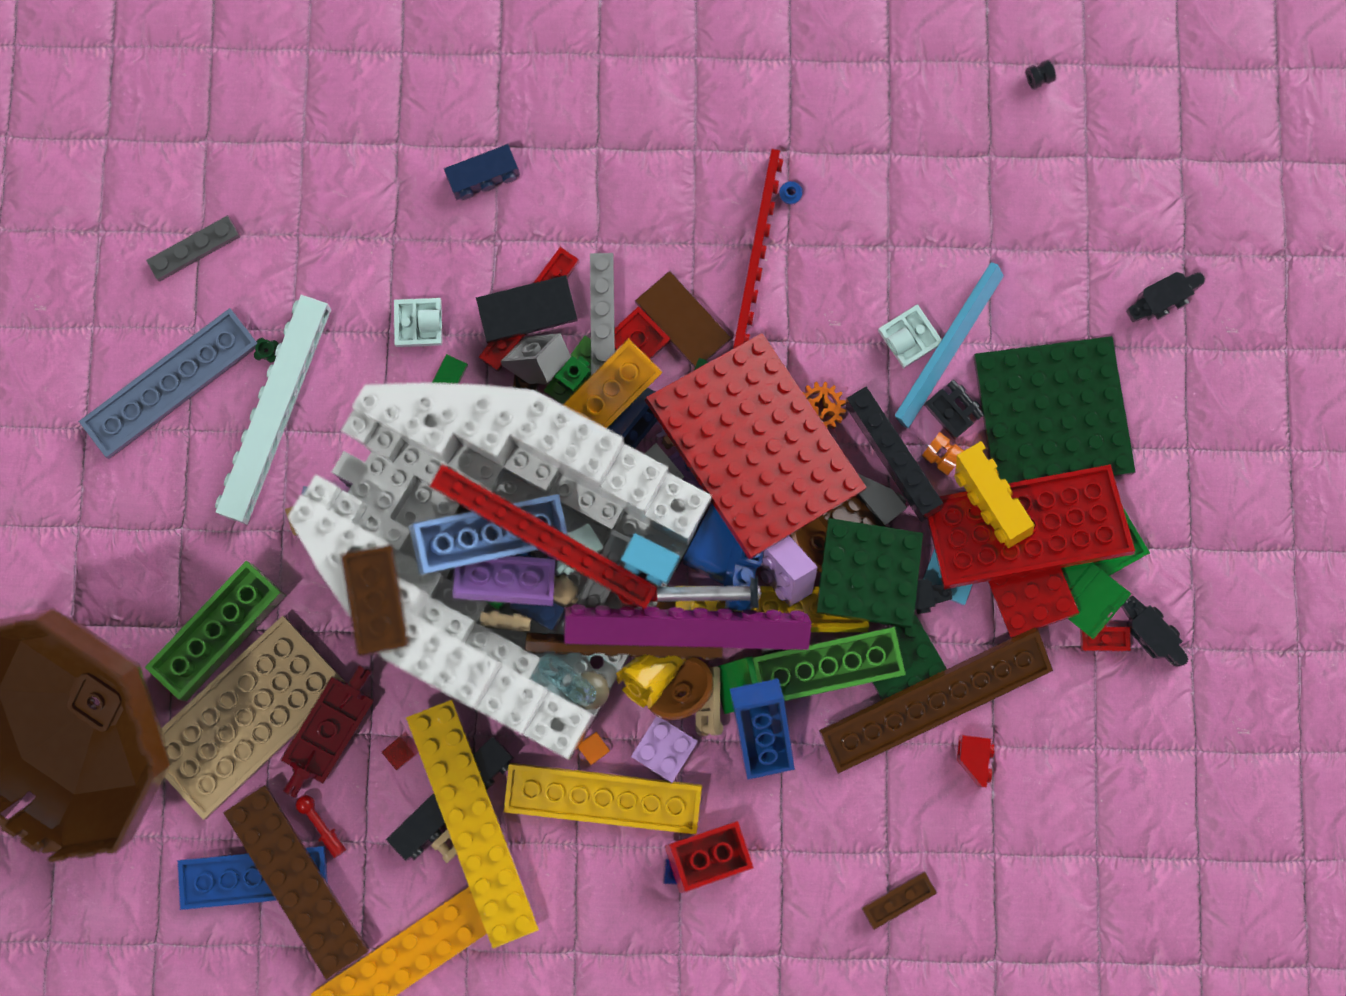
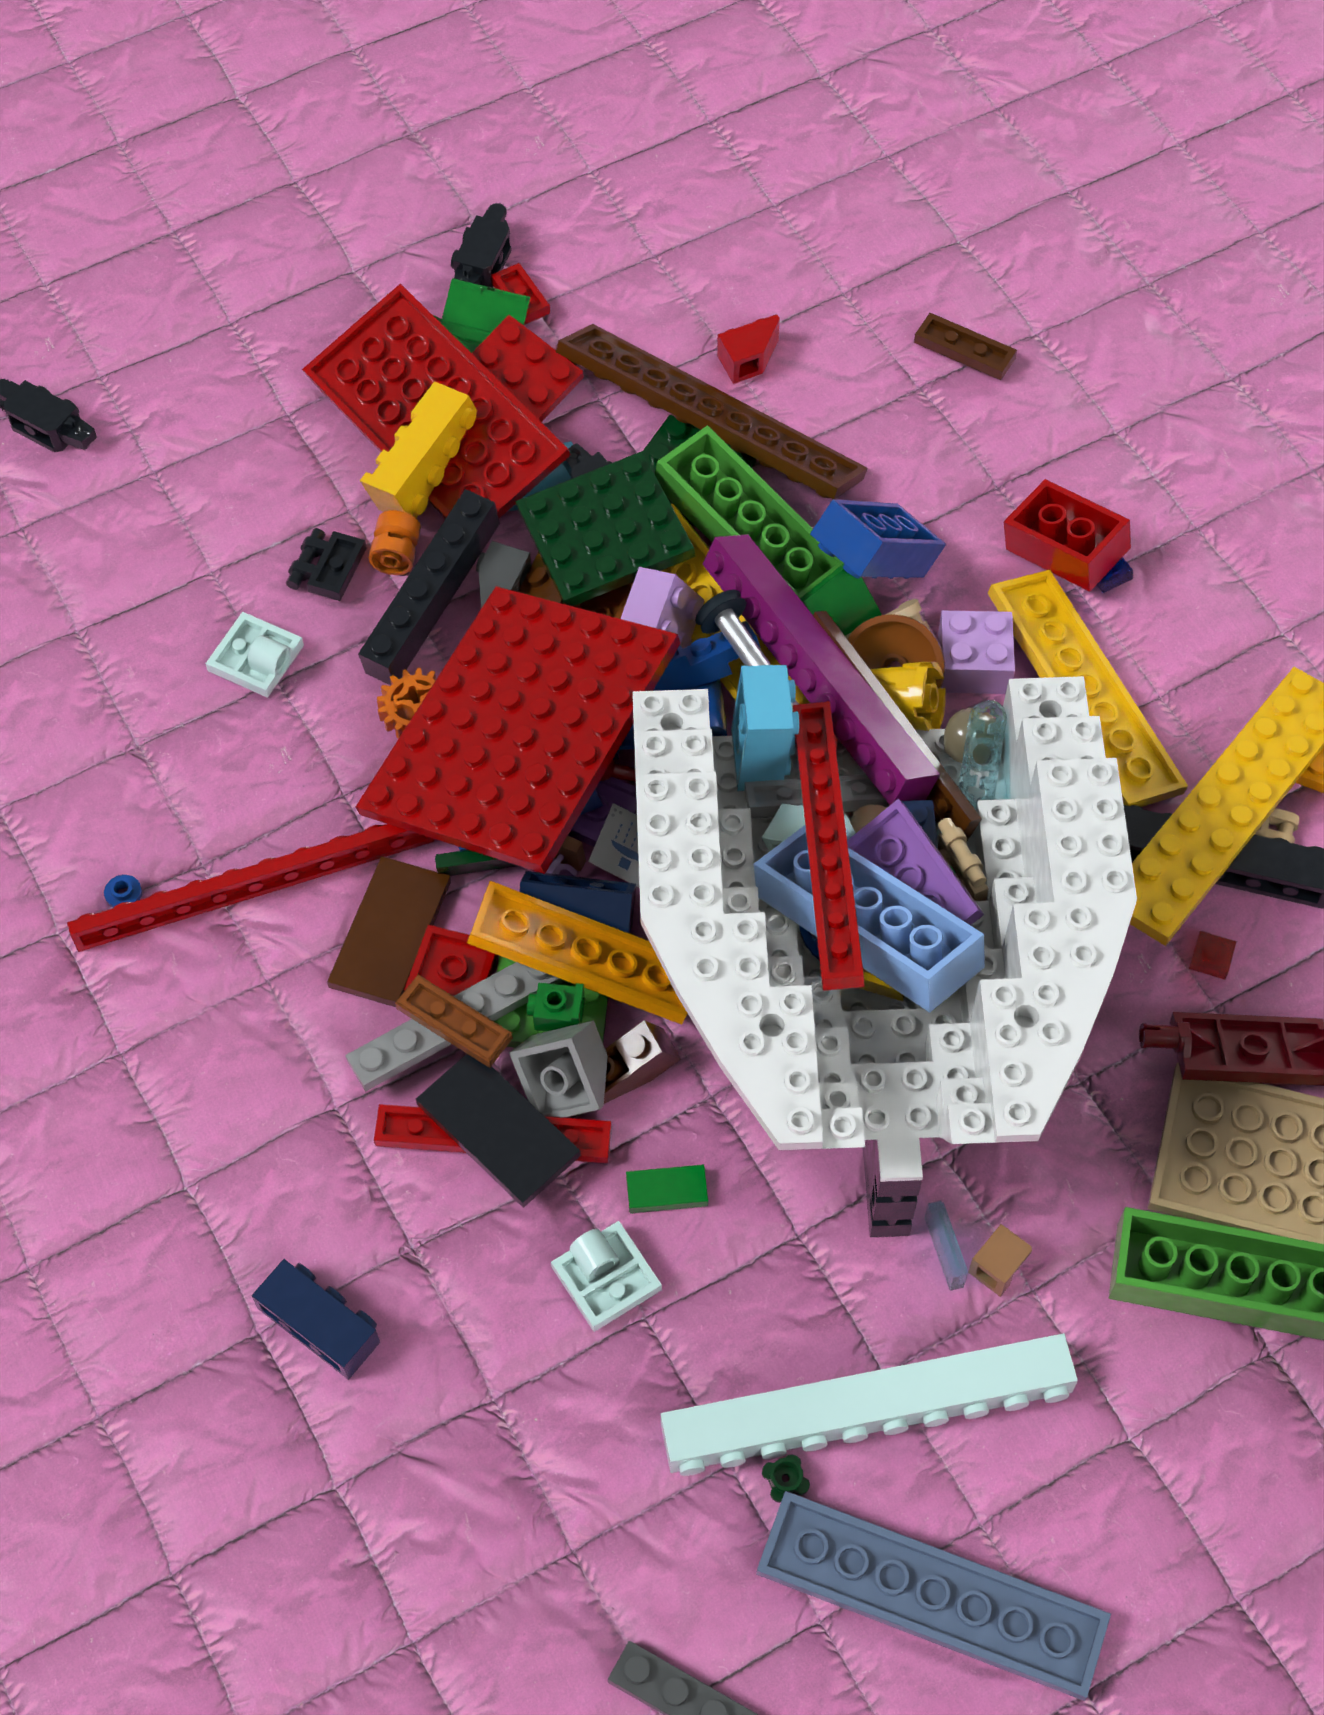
camera: 120 degrees left, 20 degrees down
reddish brown tile [341,545,410,657] -> none
medium azure tile [895,262,1004,429] -> none
dark green plate [973,336,1136,483] -> none
none -> dark orange tile [395,975,513,1068]

